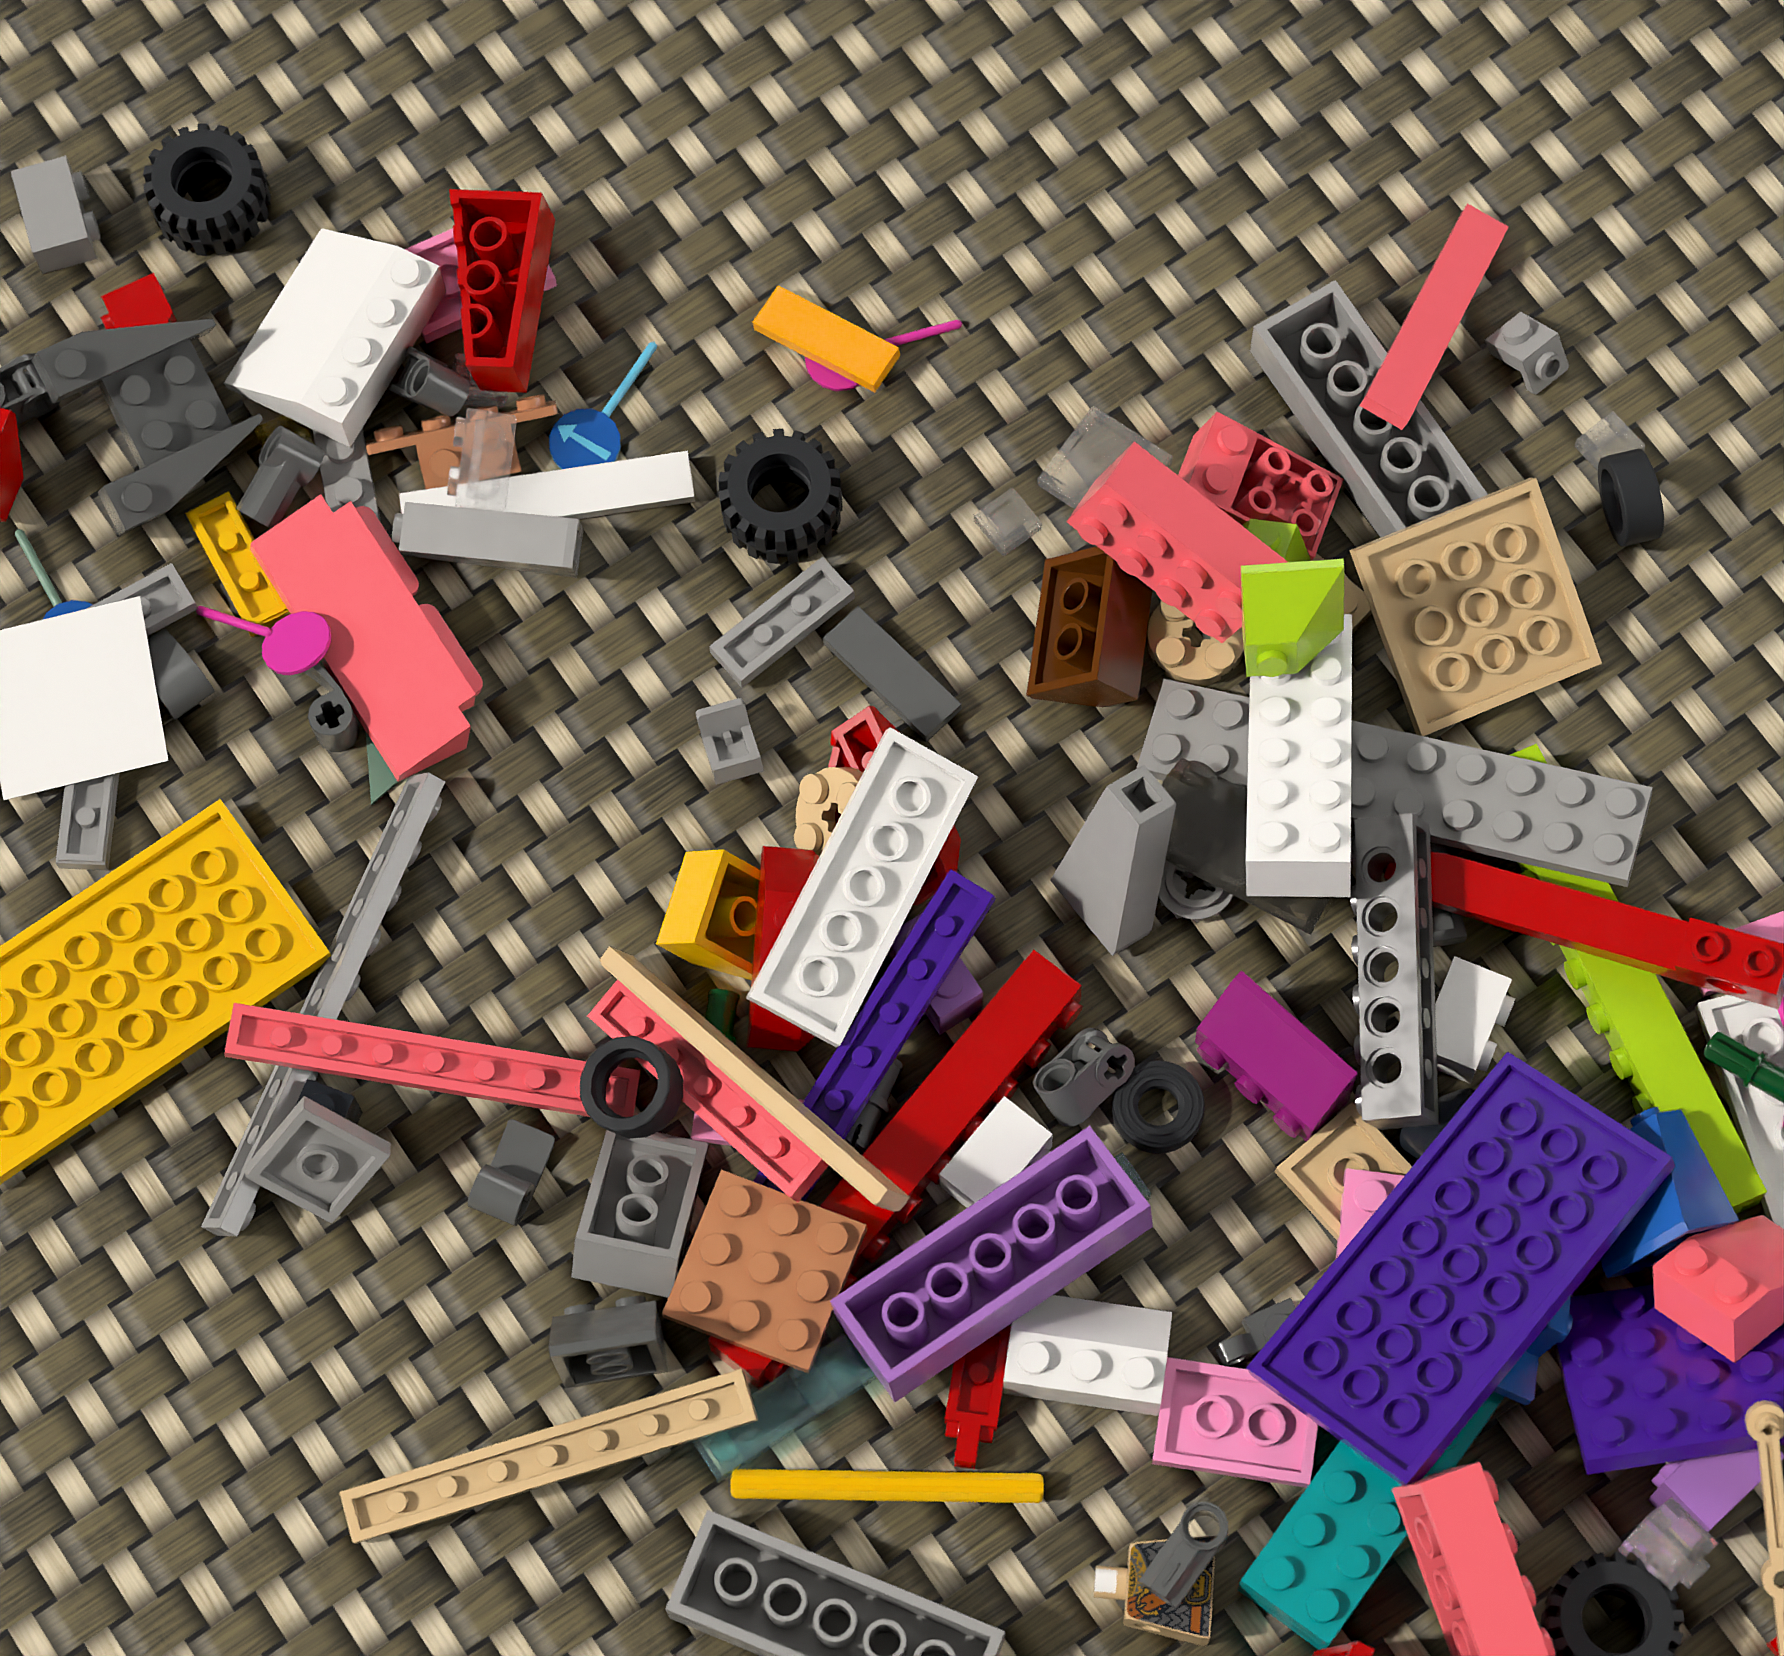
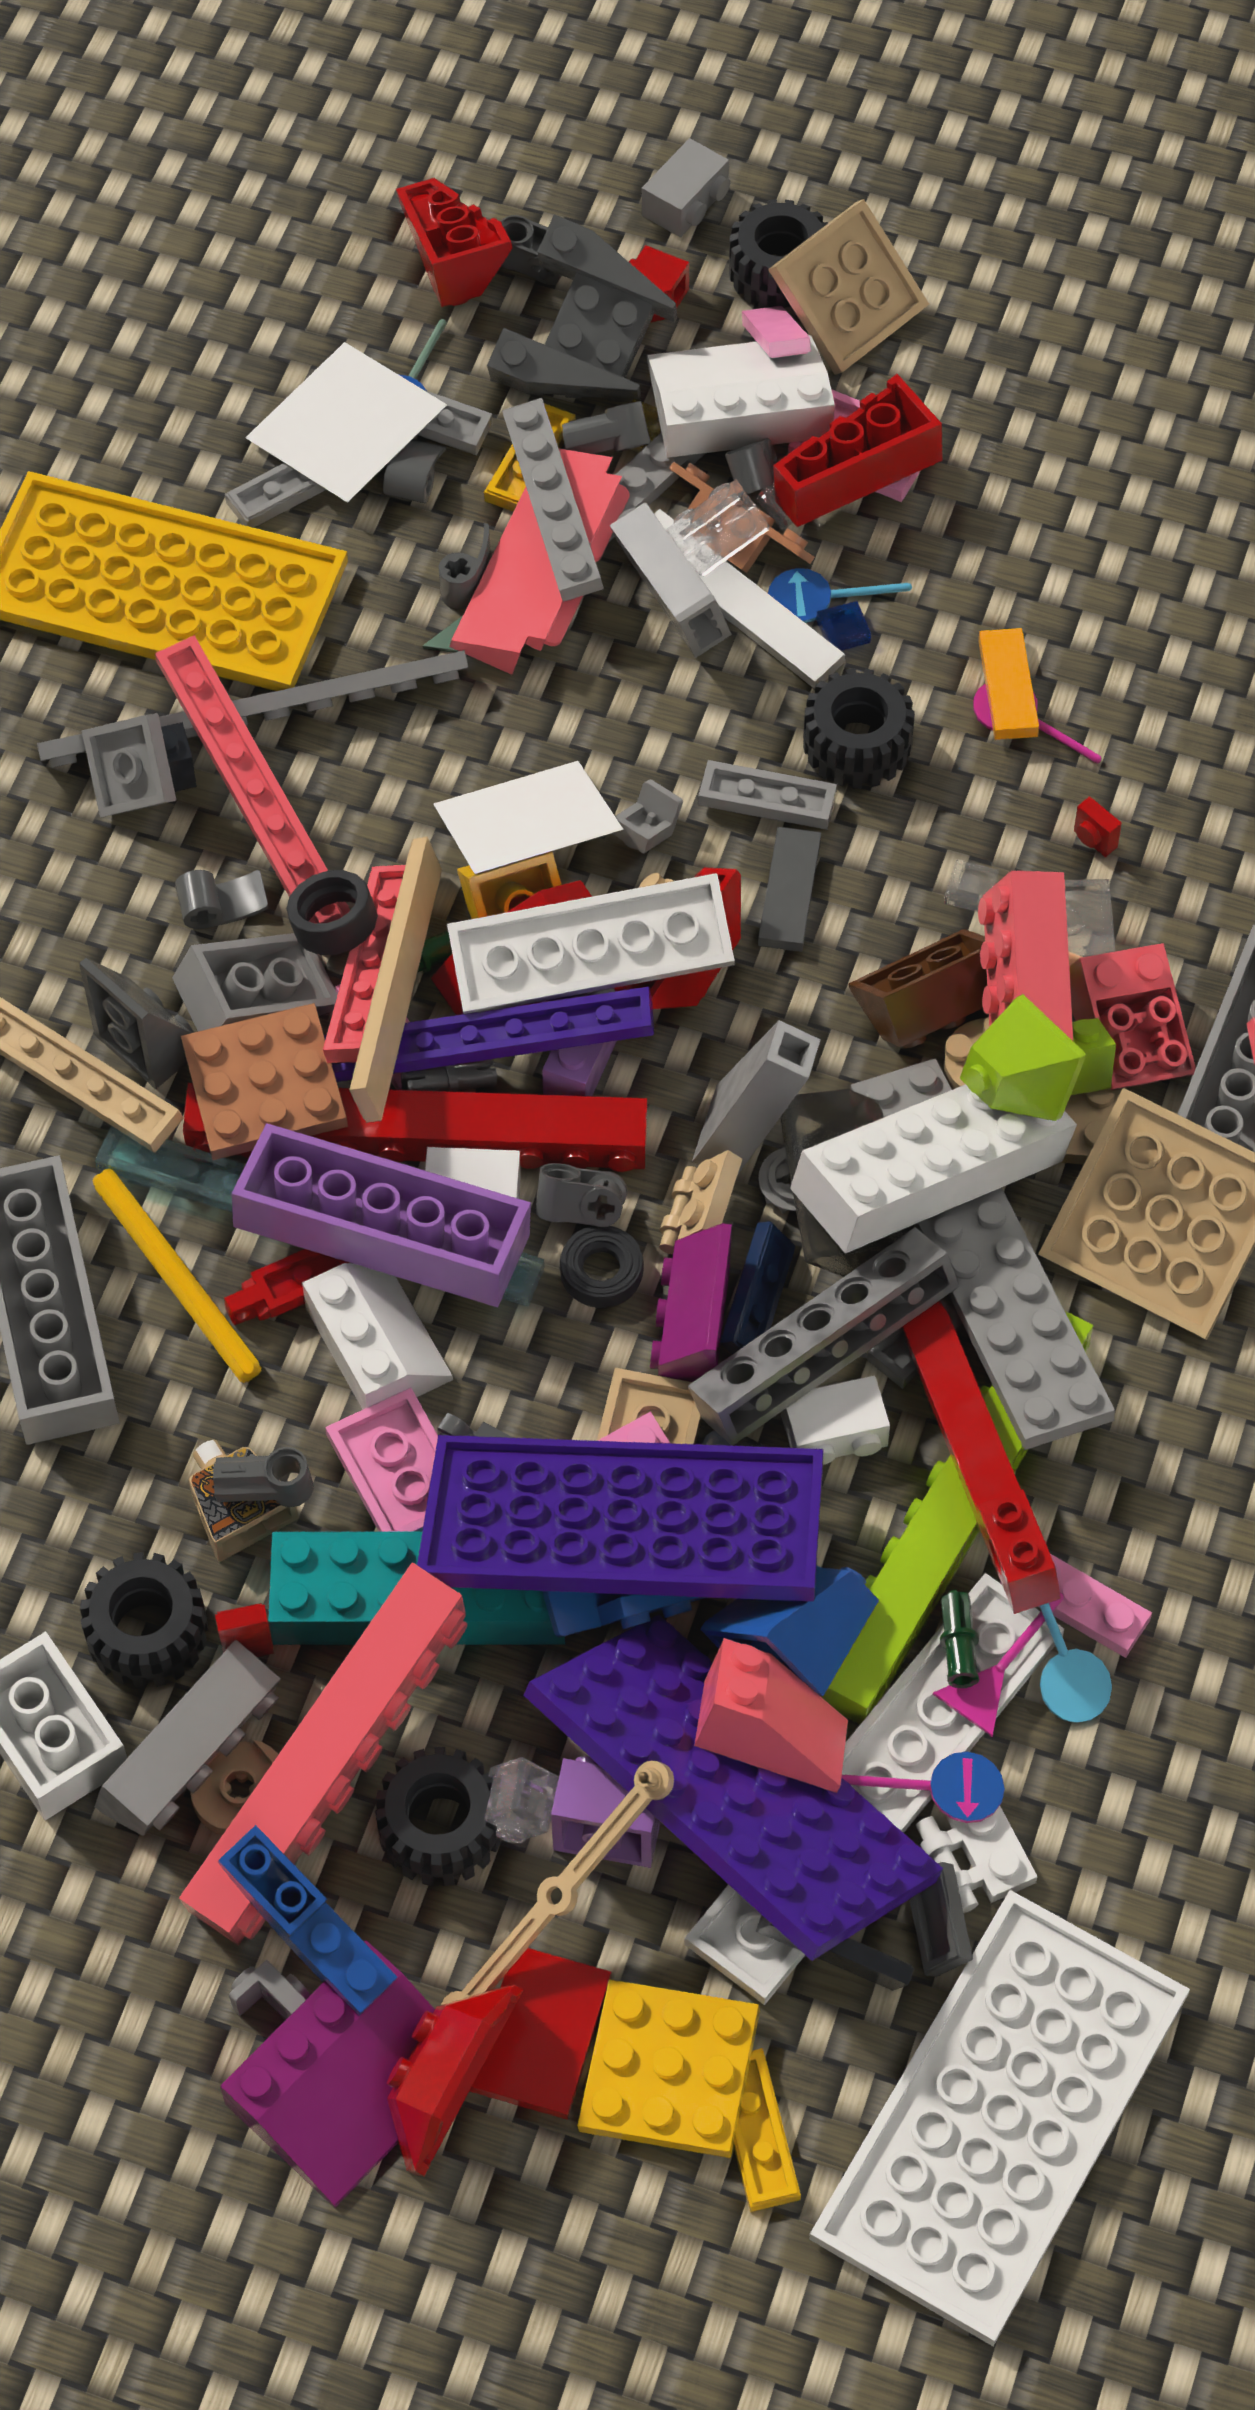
camera: 50 degrees right, 10 degrees down
dark pink piece [196,606,331,675] -> none
none -> white sticker [434,761,624,874]
none -> light grey plate [502,398,604,602]
none -> tan plate [659,1150,742,1254]
none -> dark blue tile [720,1221,796,1355]
none -> bright pink tile [742,306,811,358]
none -> tan plate [768,199,929,375]
none -> clear blue tile [816,601,871,651]
none -> red plate [1074,796,1122,857]

